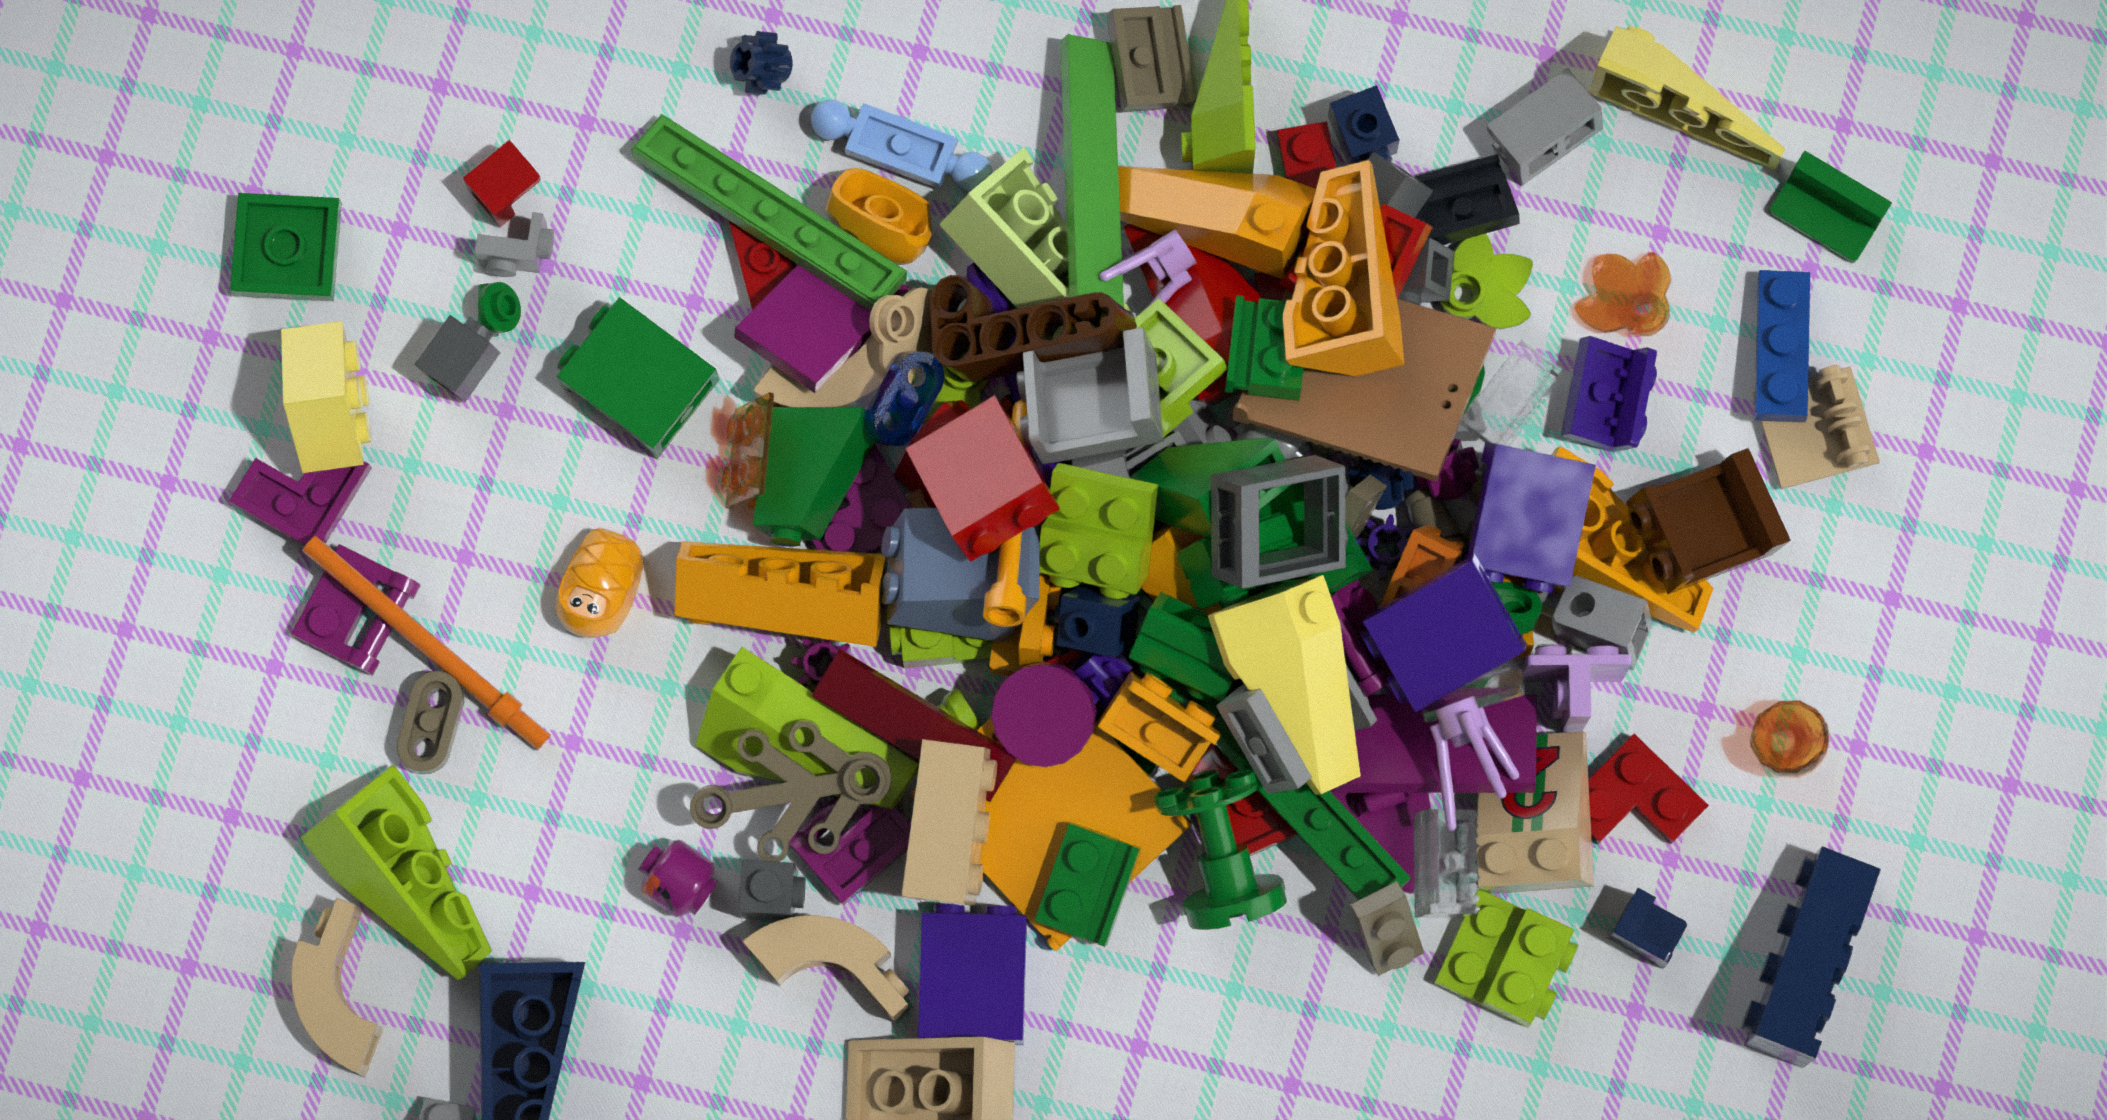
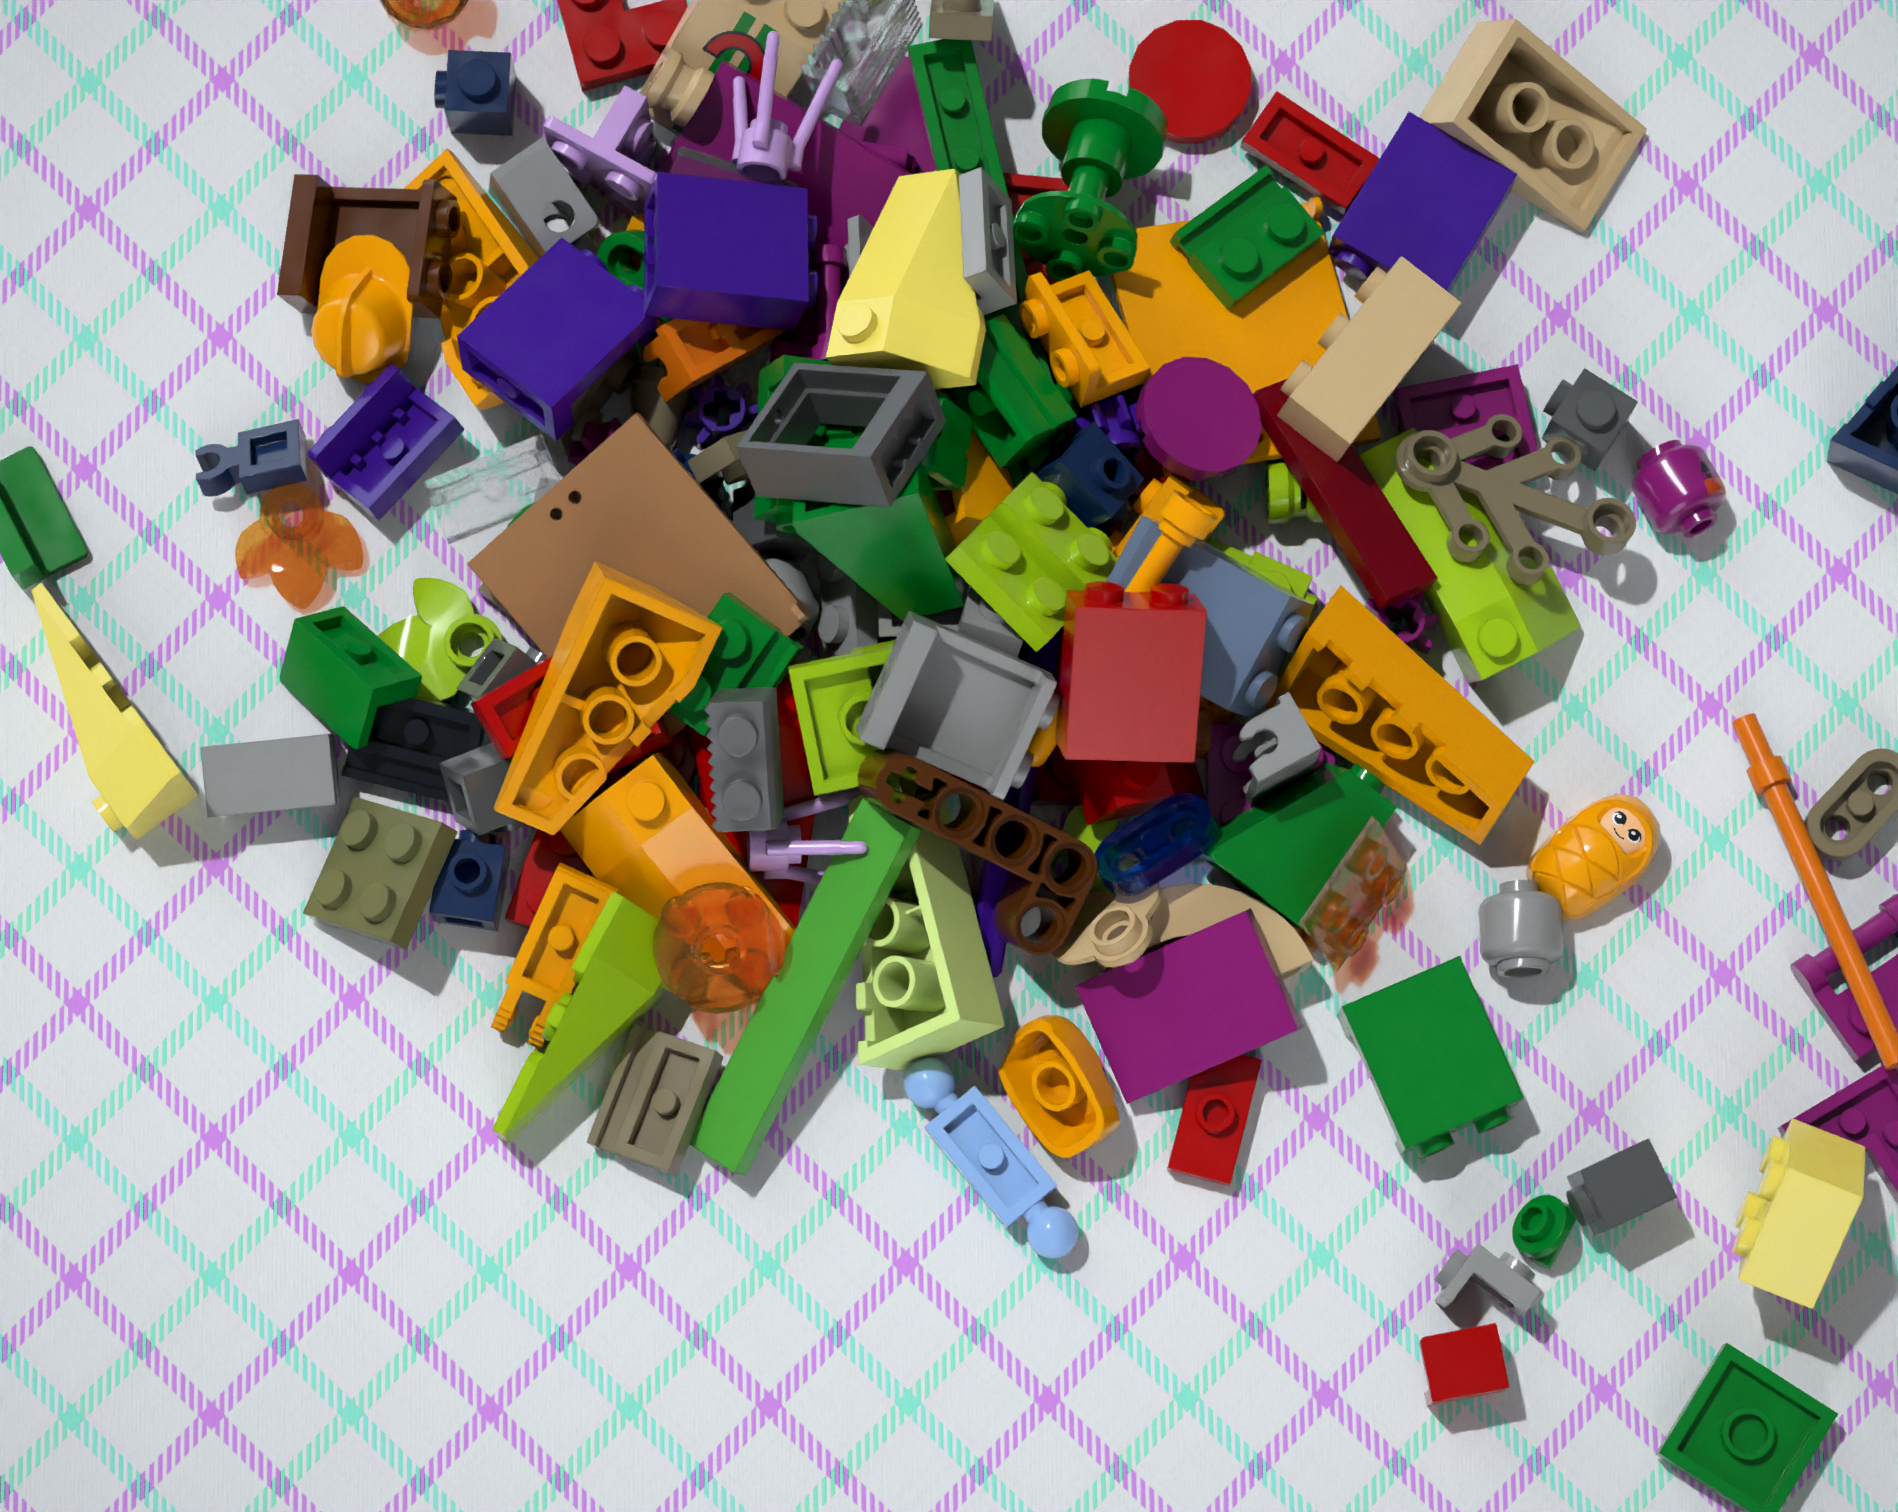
camera: 155 degrees left, 0 degrees up
bright green tile [631,114,907,311] -> none
dark blue gear [730,31,793,95] -> none
tan arch [743,915,910,1023] -> none
tan hinge [1752,365,1880,490] -> none
blue plate [1754,270,1810,423] -> none
none -> dark blue plate [195,419,308,497]
none -> green panel [280,606,422,749]
none -> olive plate [303,797,458,950]
none -> light orange piece [311,235,414,383]
none -> dark blue brick [434,50,517,136]
none -> light orange hinge [491,862,619,1050]
none -> tan wheel [642,48,715,128]
none -> clear orange plate [652,882,785,1014]
none -> flat silver brick [704,687,784,832]
none -> red tile [1128,20,1251,143]
none -> light grey hinge [1232,692,1321,805]
none -> red plate [1240,91,1380,215]
none -> light grey head [1478,880,1564,978]

